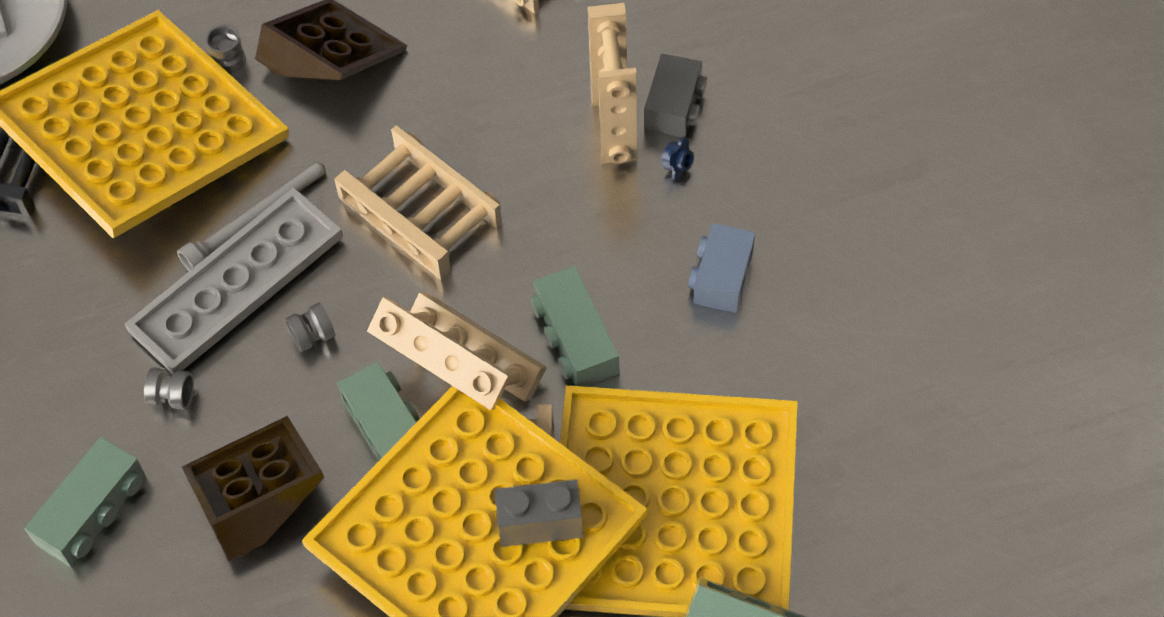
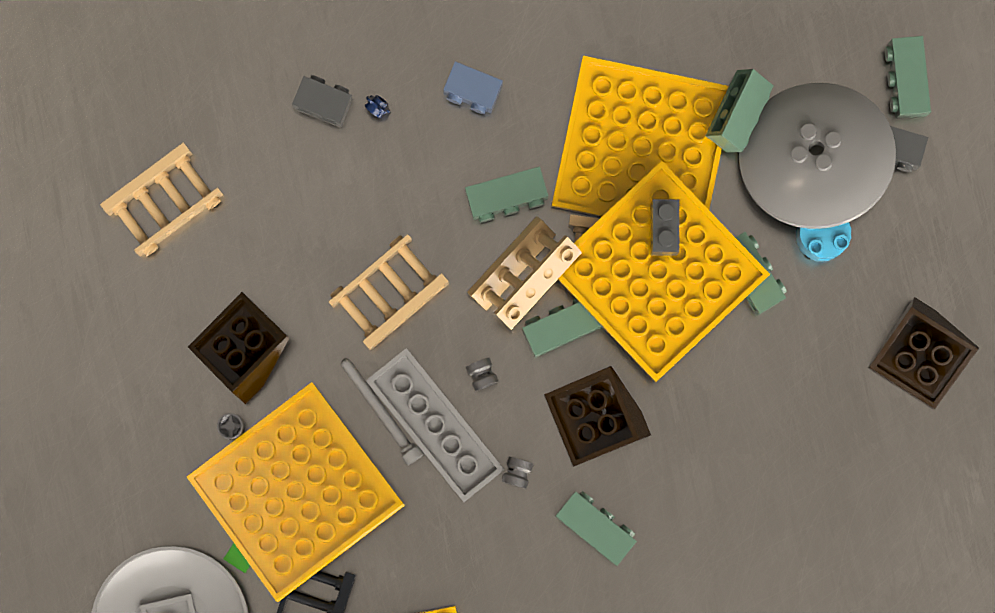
camera: 90 degrees left, 25 degrees up
tan fence [588,3,637,164] -> none

